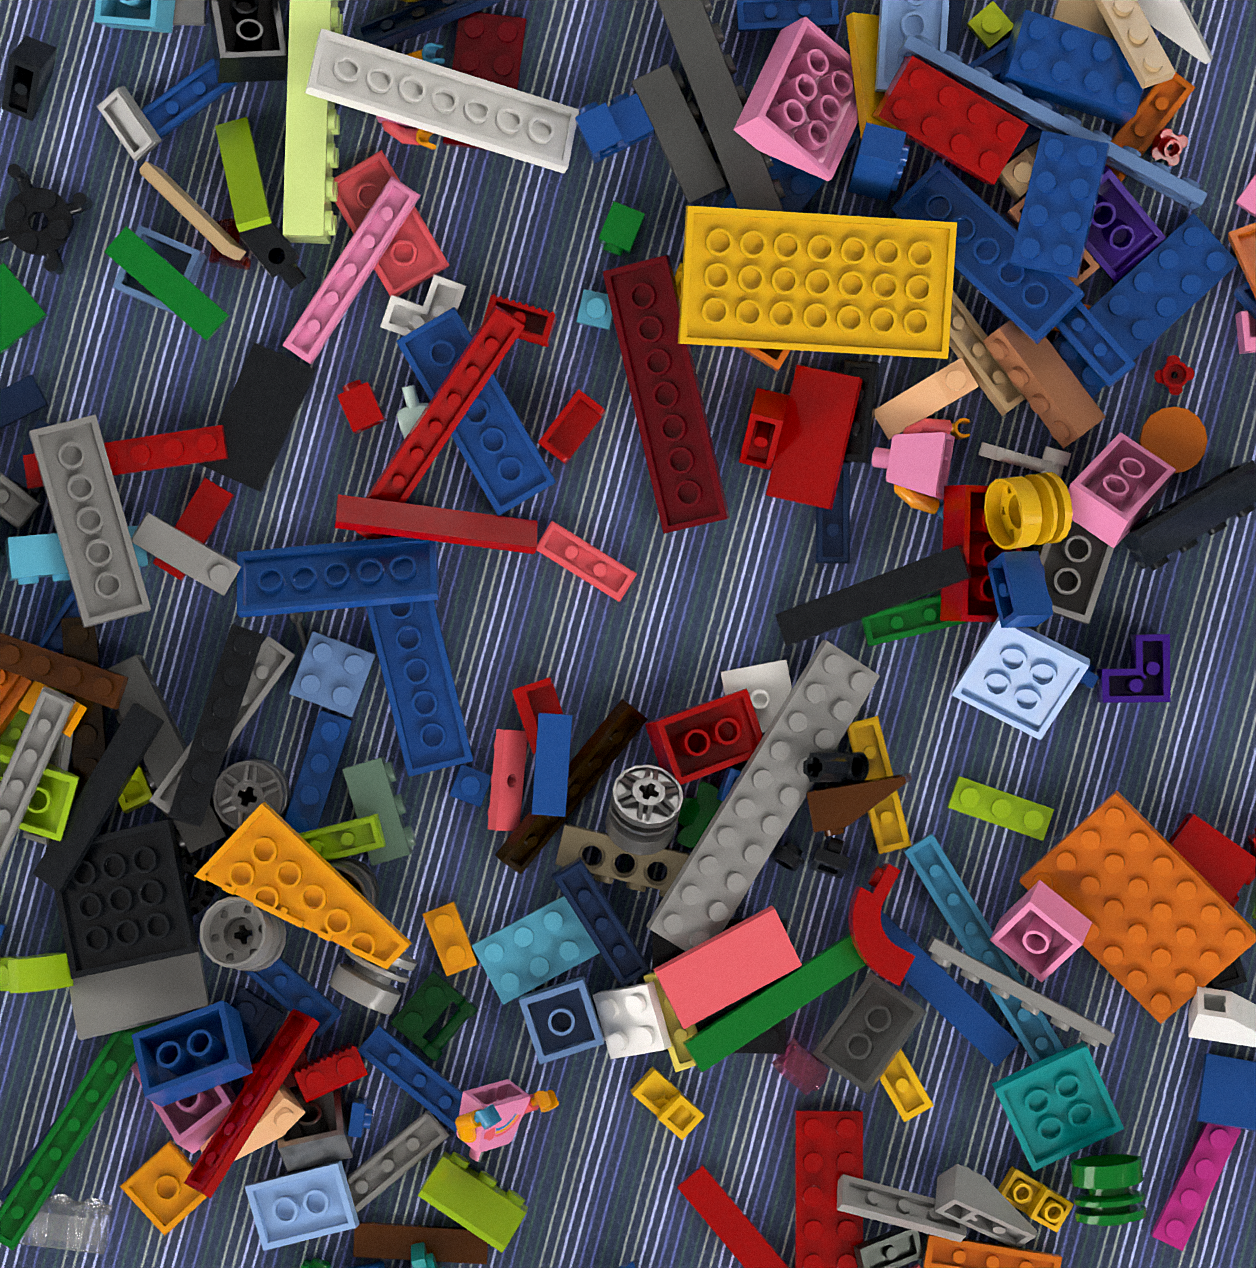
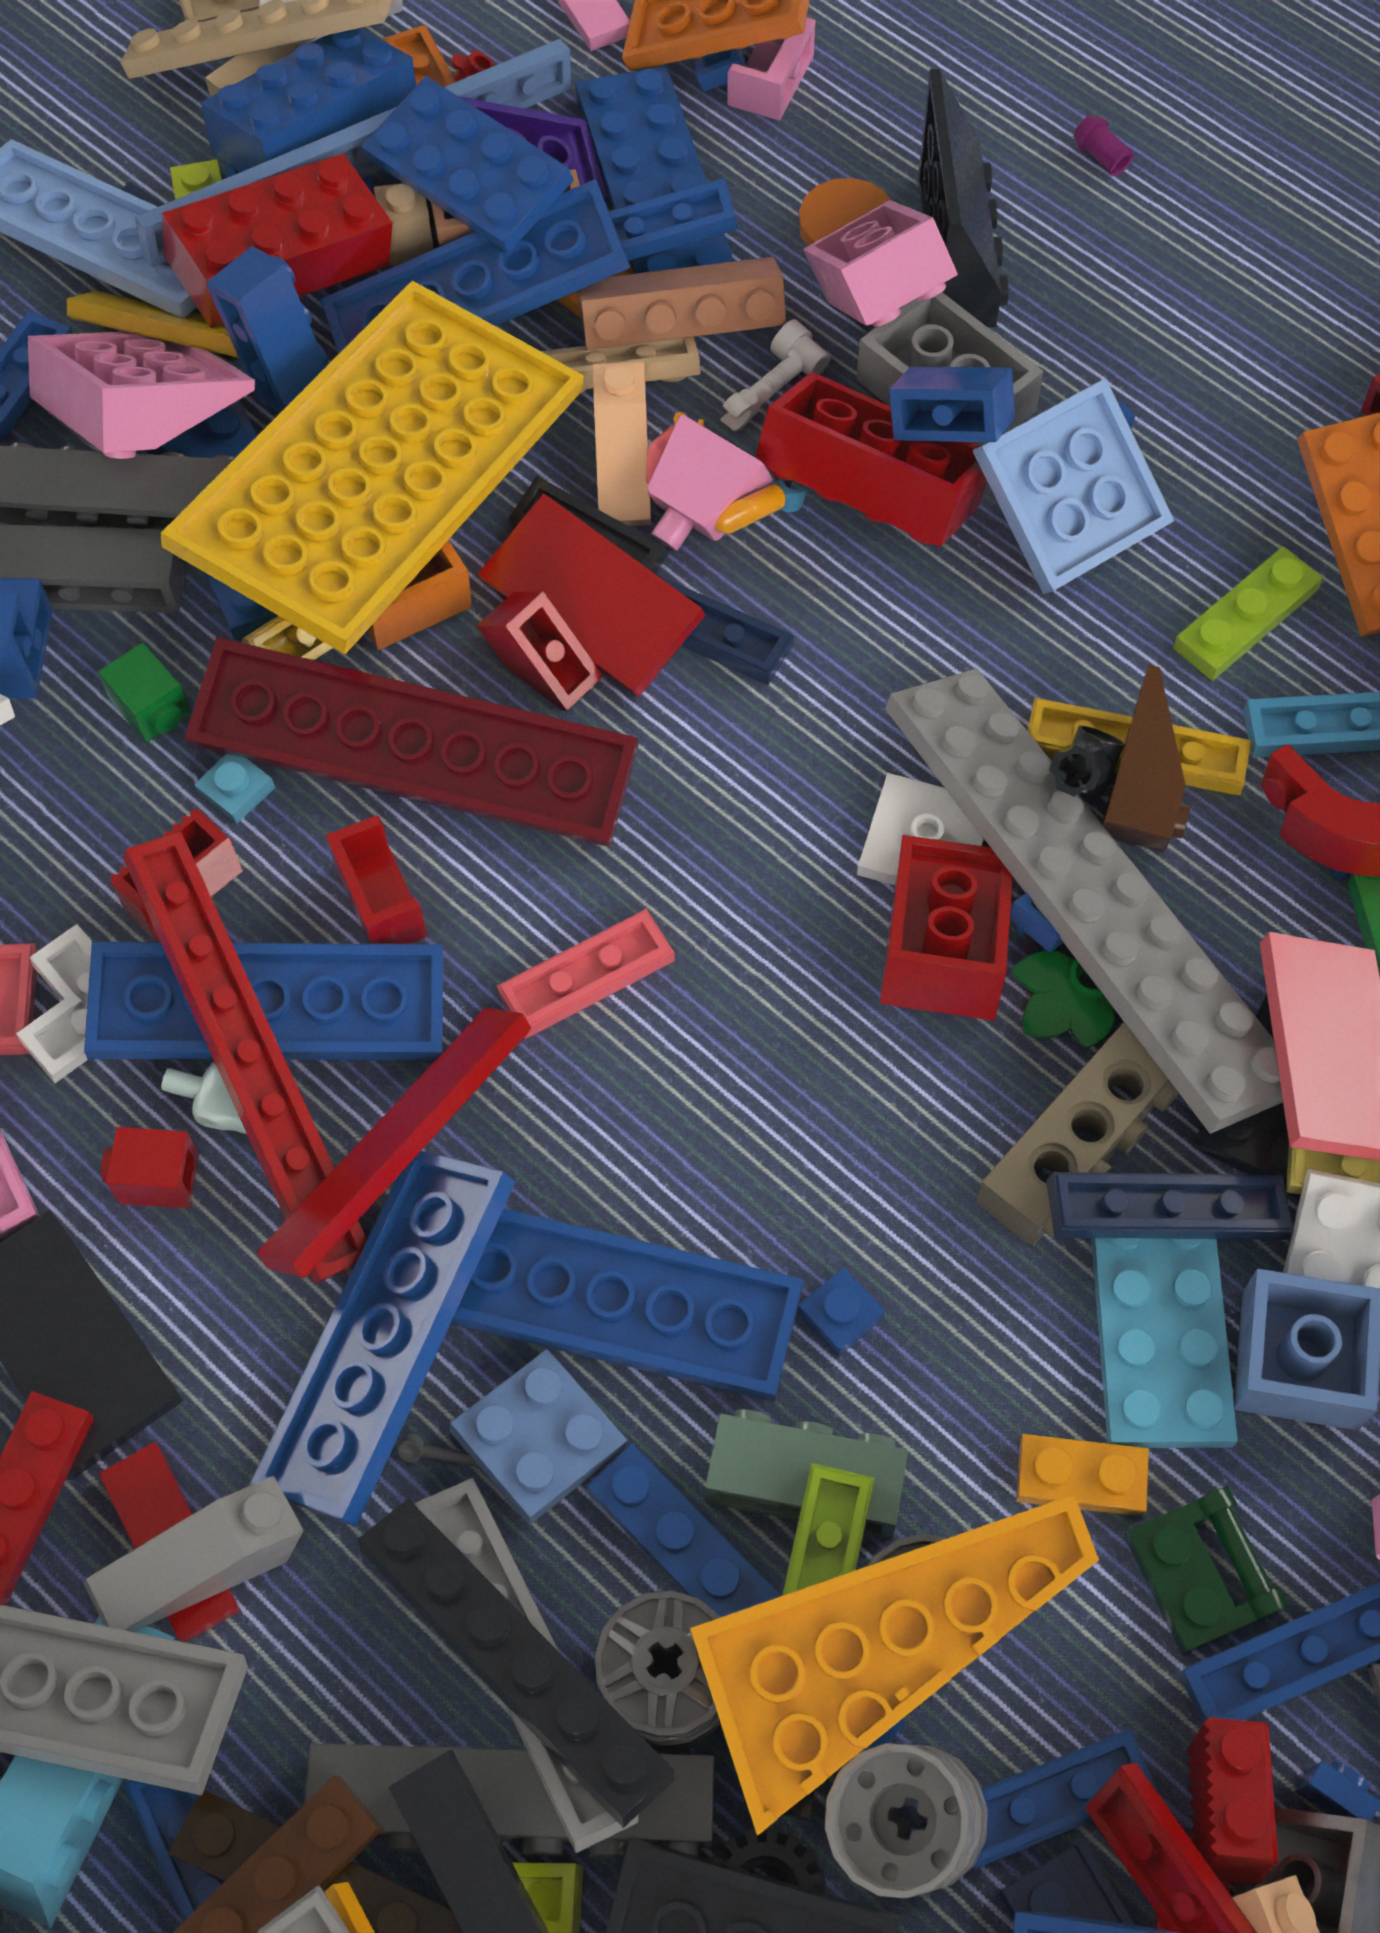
camera: 60 degrees left, 25 degrees down
light grey wheel [328,948,417,1015] -> none
coral tile [487,729,528,831] -> none
dark brown plate [495,699,648,874] -> none
red panel [512,677,572,754] -> none
blue tile [532,713,573,817] -> none
flat silver wheel [605,765,683,855] -> none
black plate [773,842,805,871] -> none
black tile [775,545,973,646] -> none
black tile [810,837,850,879] -> none
green tile [861,595,966,647] -> none
yellow wheel [984,472,1073,549] -> none
dark purple brick [1097,634,1171,703] -> none
red plate [1154,355,1195,395] -> none

